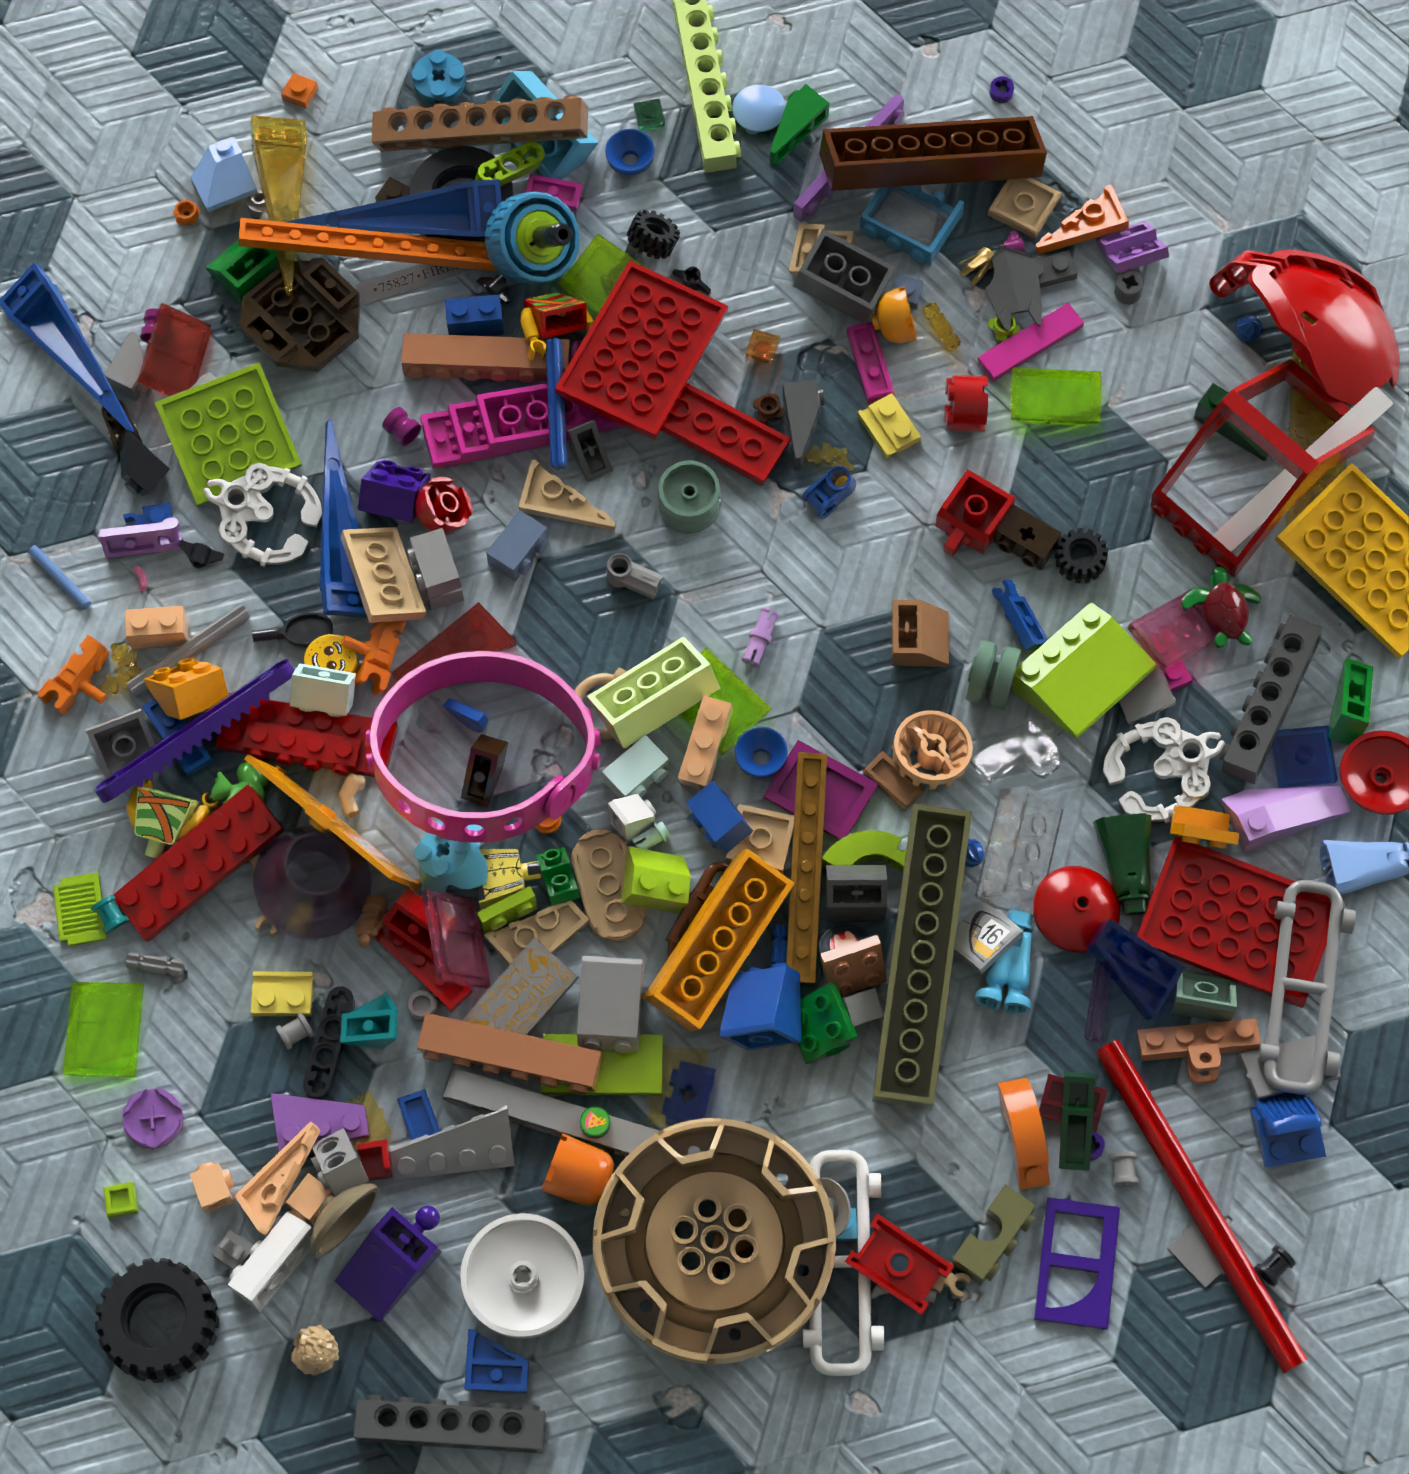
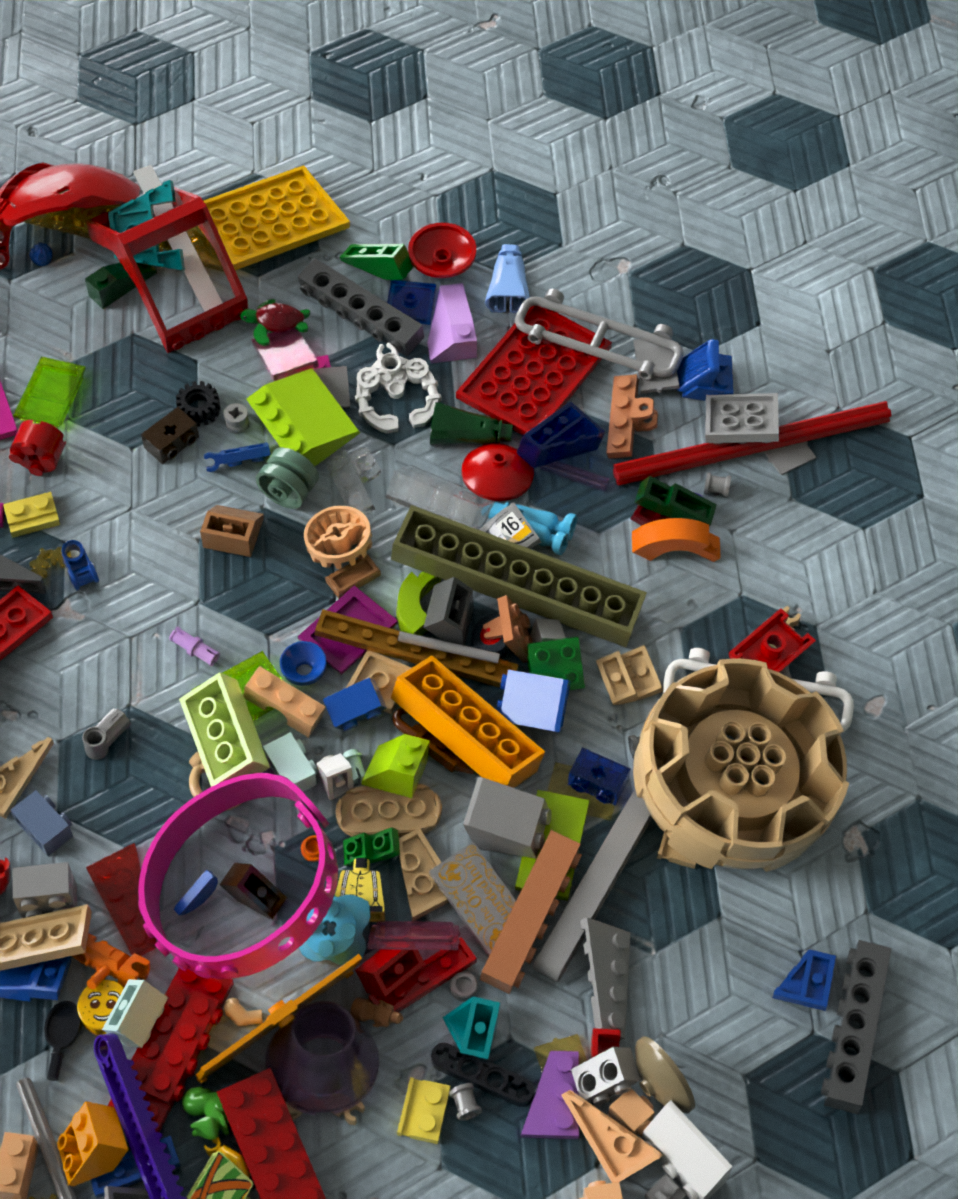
camera: 80 degrees left, 10 degrees down
tan piece [291,1325,339,1376] -> none
dark purple slope [335,1205,442,1322] -> none
blue tile [397,1089,440,1140] -> none
white dish [460,1213,584,1339] -> none
lime plate [477,886,538,934] -> none
orange cylinder [541,1133,614,1206] -> none
tile [580,1106,611,1139] -> none
sand green wheel [658,460,721,533] -> none
blue axle [770,924,788,968] -> none
red hinge [935,469,1016,557] -> none
olive arch [951,1184,1036,1285] -> none
dark purple window [1034,1197,1120,1330] -> none
light orange bracket [1170,805,1239,849] -> none
sand green slope [1170,969,1237,1022] -> none
black bush [1254,1245,1296,1287] -> none
none -> teal wing [108,180,185,271]
none -> light grey wheel [224,403,249,434]
none -> light grey bar [398,631,500,664]
none -> tan slope [595,645,663,705]
none -> light grey plate [705,393,779,444]

